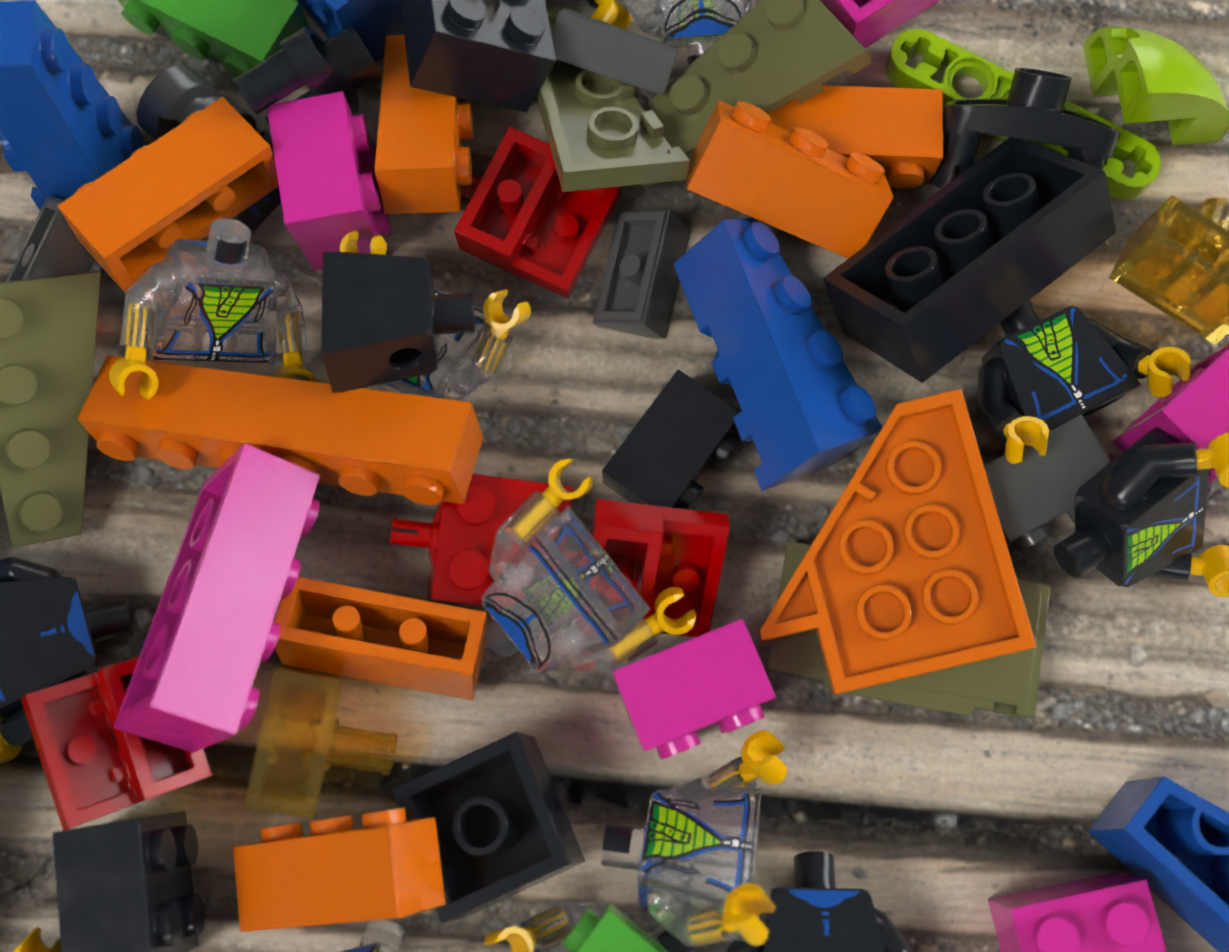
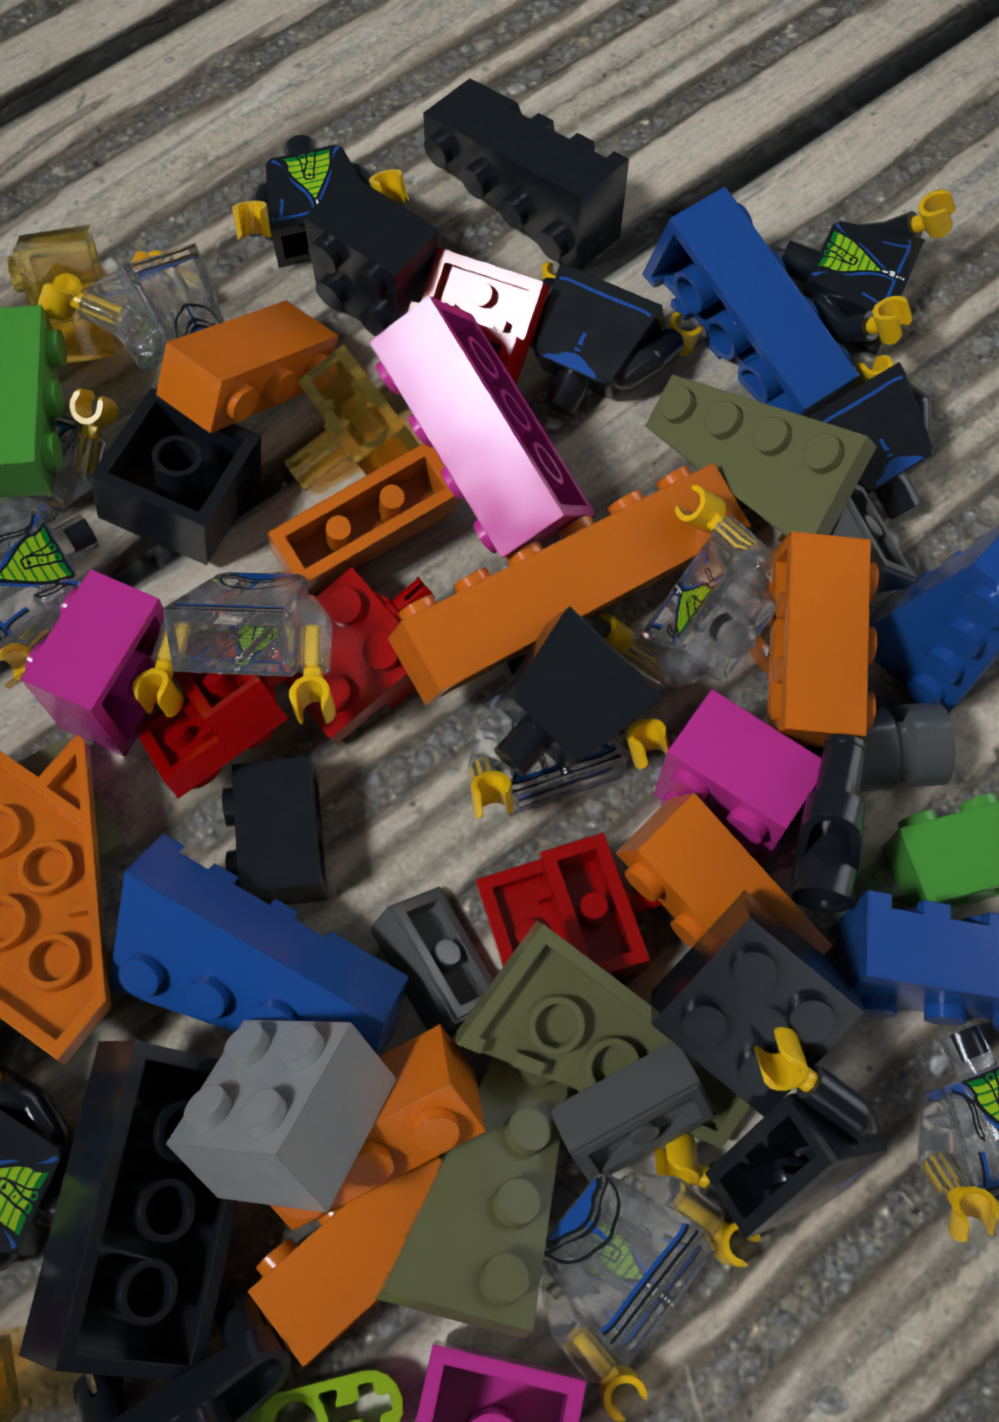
camera: 135 degrees right, 10 degrees down
none -> light grey brick [166,1020,397,1213]

